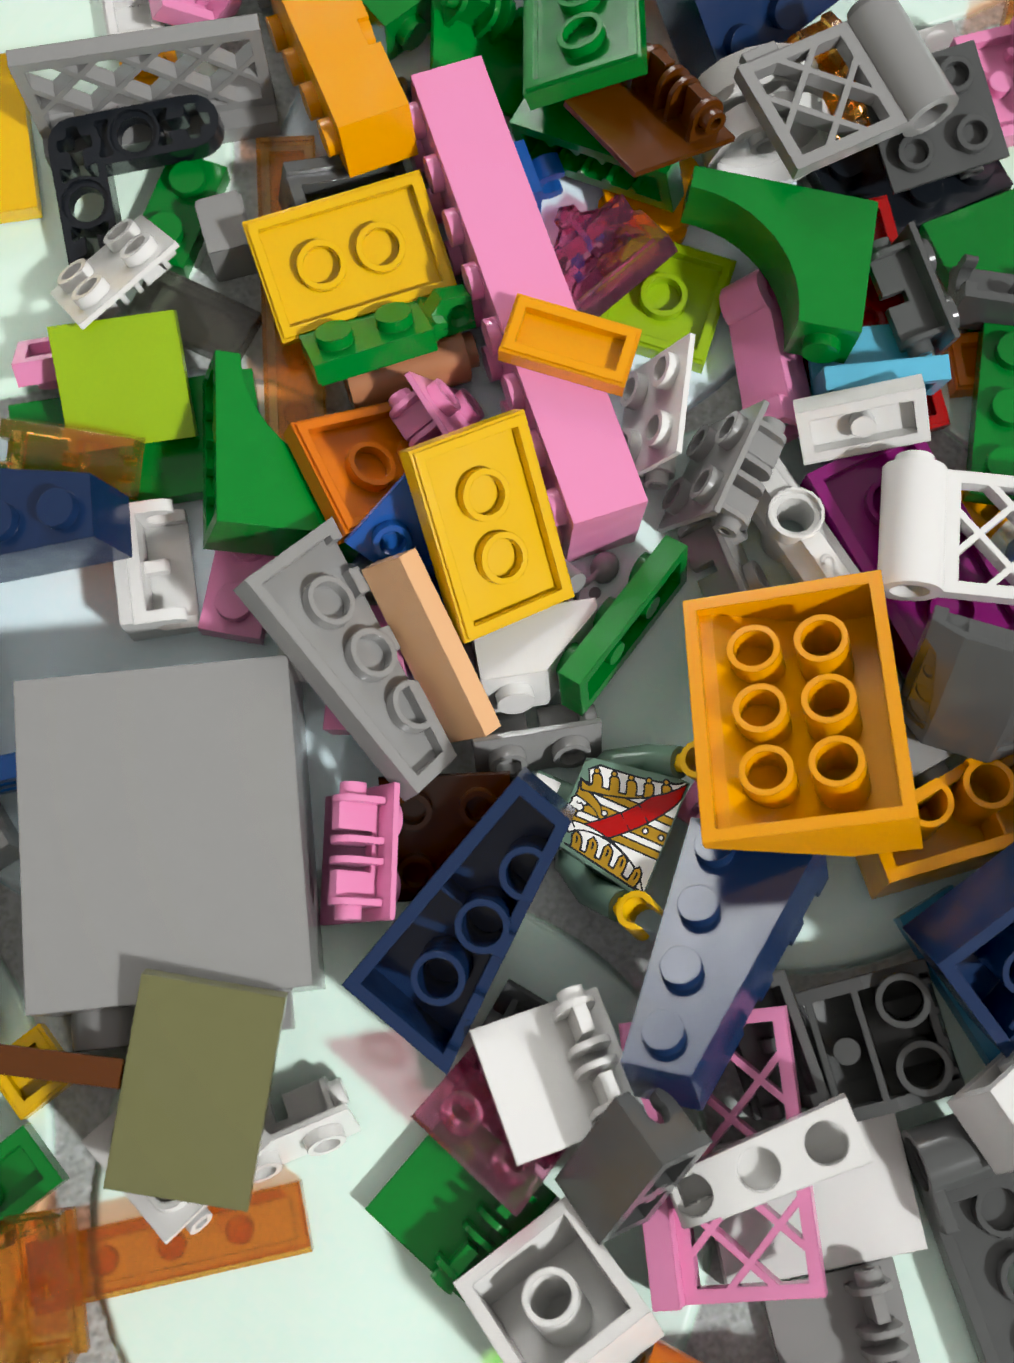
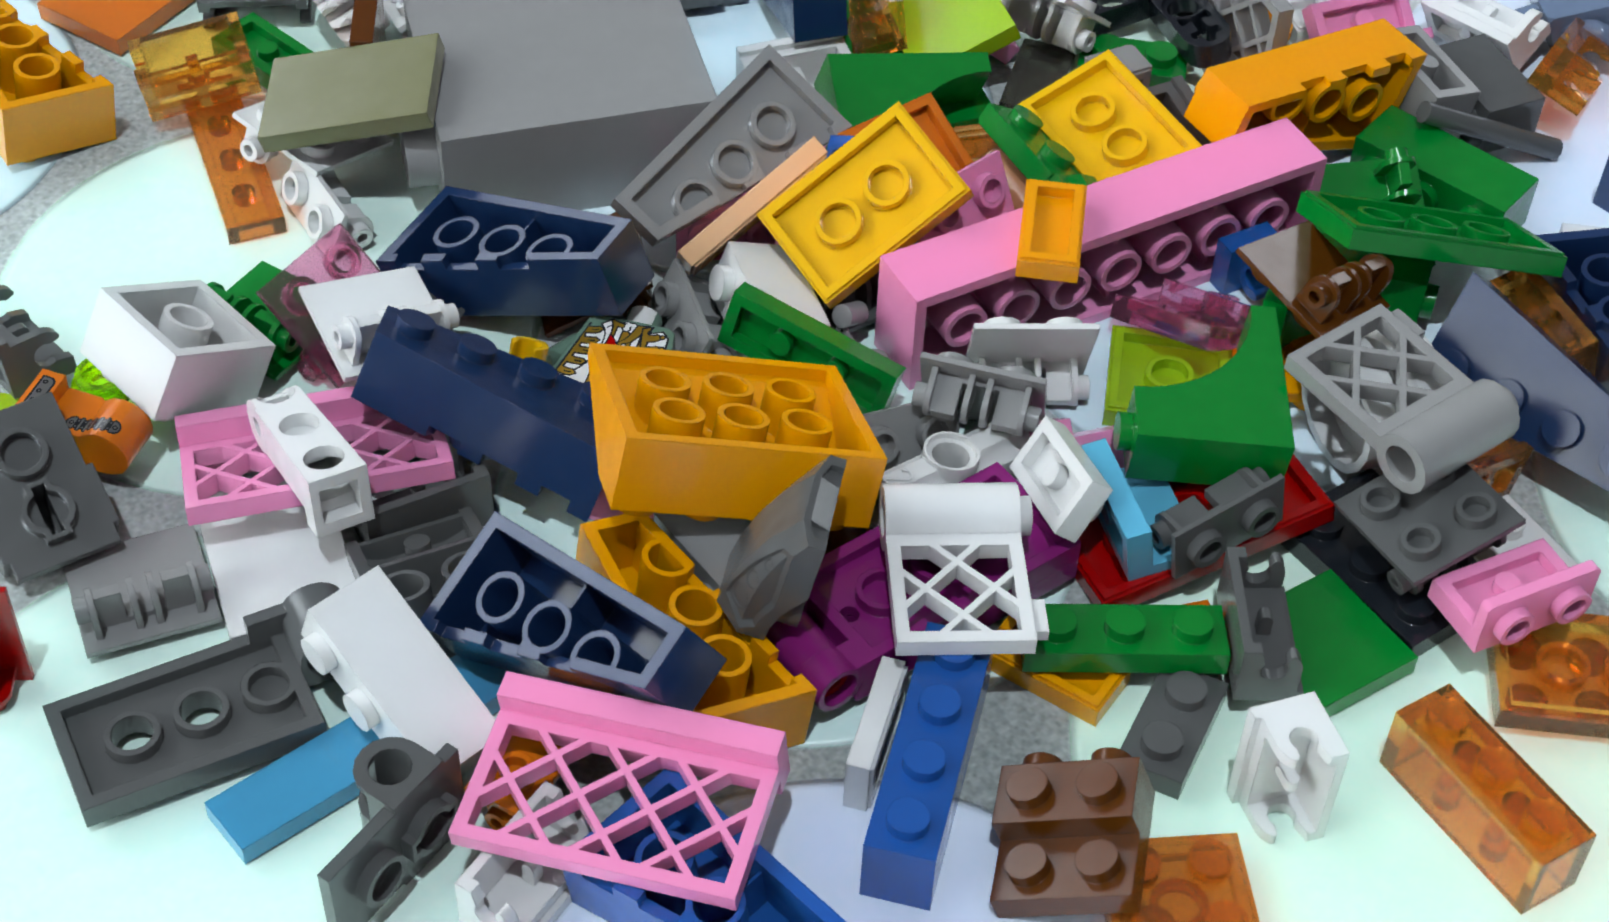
camera: 85 degrees right, 30 degrees down
bright pink hinge [320,781,403,926] -> none
dark grey hinge [555,1088,713,1245] -> none

